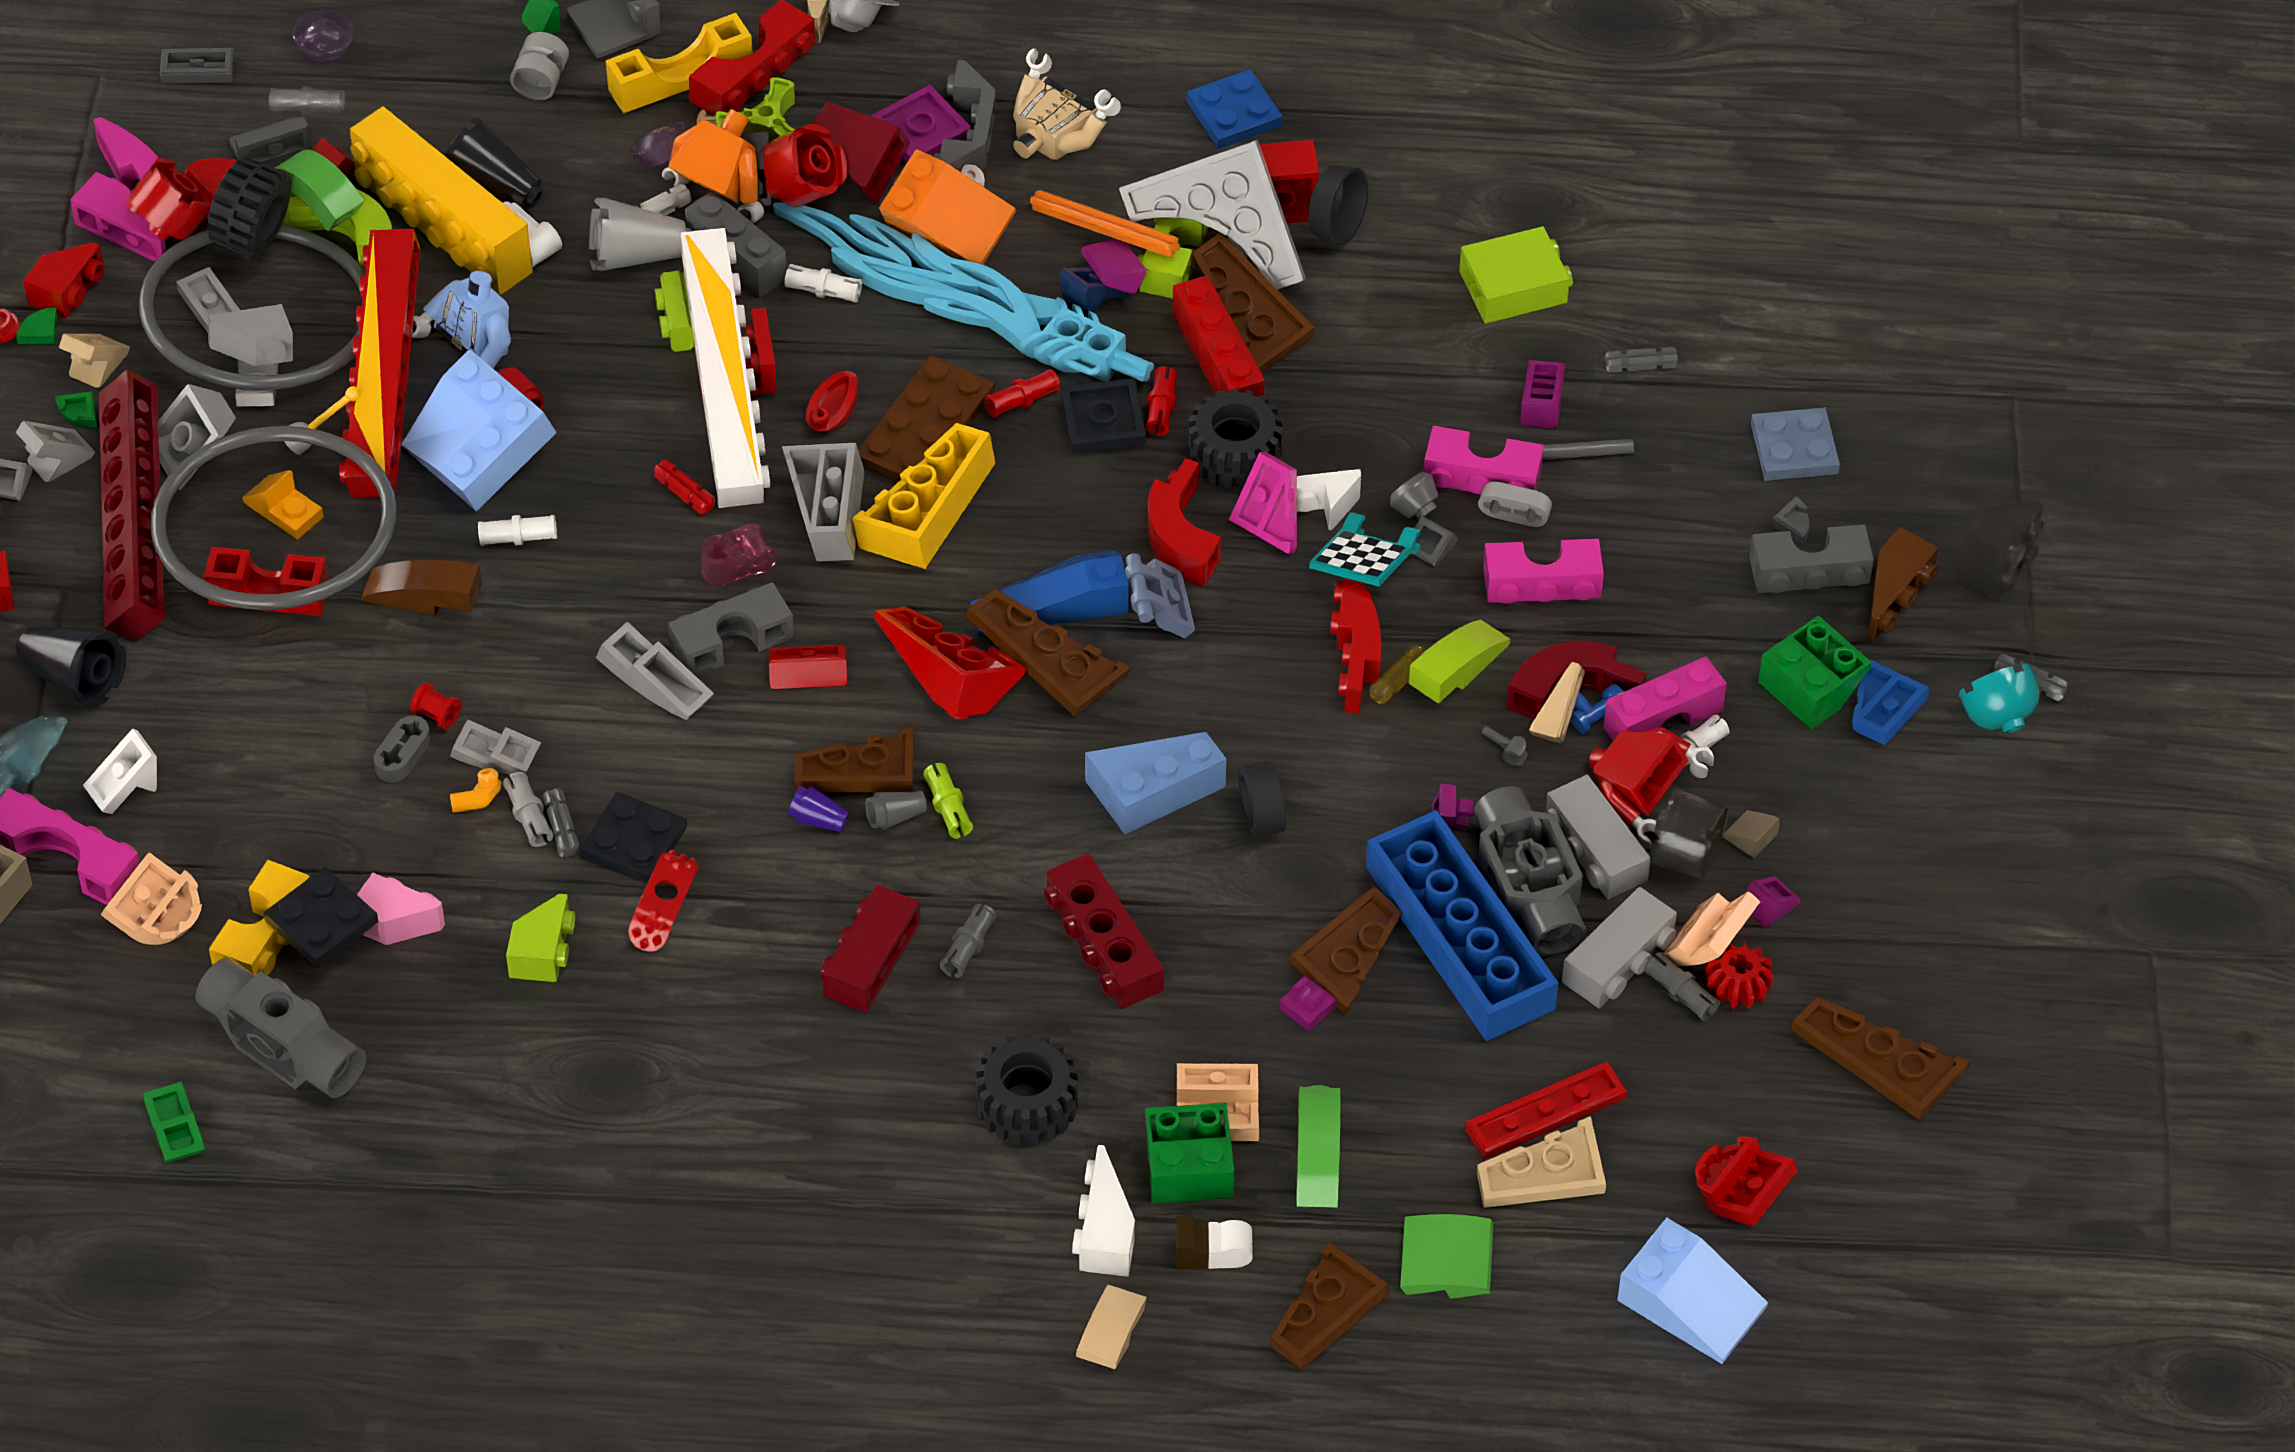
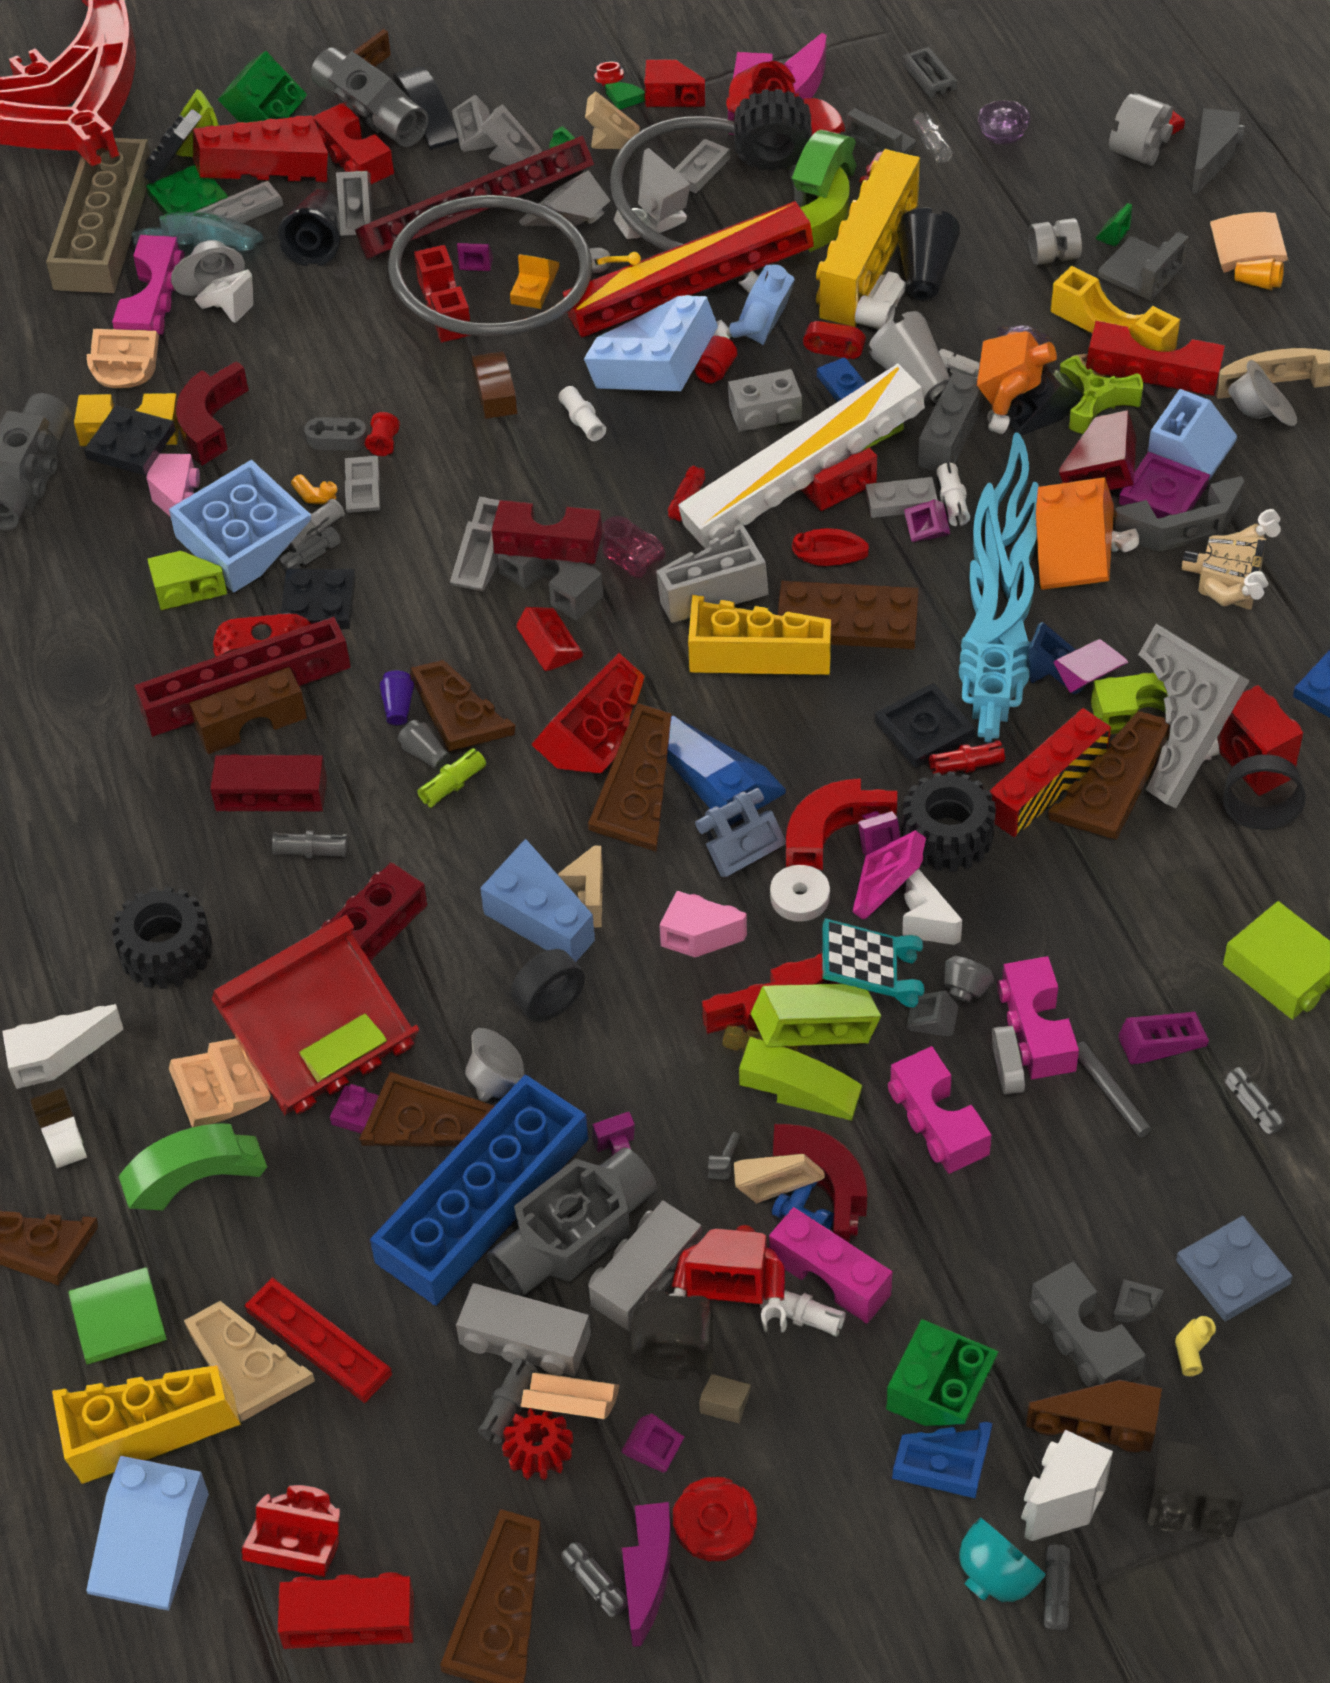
camera: 70 degrees right, 0 degrees up
red brick [763,124,847,207] -> none
red pin [984,369,1060,418] -> none
orange axle [1030,190,1180,257] -> none
green slope [1145,1103,1234,1204] -> none
none -> yellow wedge [52,1365,241,1484]
none -> dark red brick [134,617,351,737]
none -> light blue slope [169,460,311,593]
none -> light grey piece [171,240,245,296]
none -> dark red arch [176,361,249,466]
none -> reddish brown arch [189,667,307,754]
none -> red panel [212,915,420,1116]
none -> red brick [278,1572,414,1649]
none -> lime slope [299,1014,387,1083]
none -> light grey slope [336,171,372,236]
none -> magenta slope [457,243,493,271]
none -> light grey piece [465,1028,524,1102]
none -> dark red arch [491,500,602,564]
none -> tan slope [558,846,603,927]
none -> dark grey axle [561,1542,628,1617]
none -> magenta slope [622,1502,671,1647]
none -> bright pink slope [660,891,747,958]
none -> red tile [673,1477,757,1561]
none -> light grey brick [728,369,802,432]
none -> lime brick [751,984,881,1047]
none -> white piece [770,865,830,921]
none -> red beam [803,321,866,359]
none -> blue plate [817,357,867,402]
none -> magenta tile [858,811,900,856]
none -> light grey plate [866,477,937,518]
none -> magenta slope [904,499,951,542]
none -> white slope [1021,1430,1113,1541]
none -> light blue slope [1148,389,1237,480]
none -> light yellow arm [1175,1316,1216,1376]

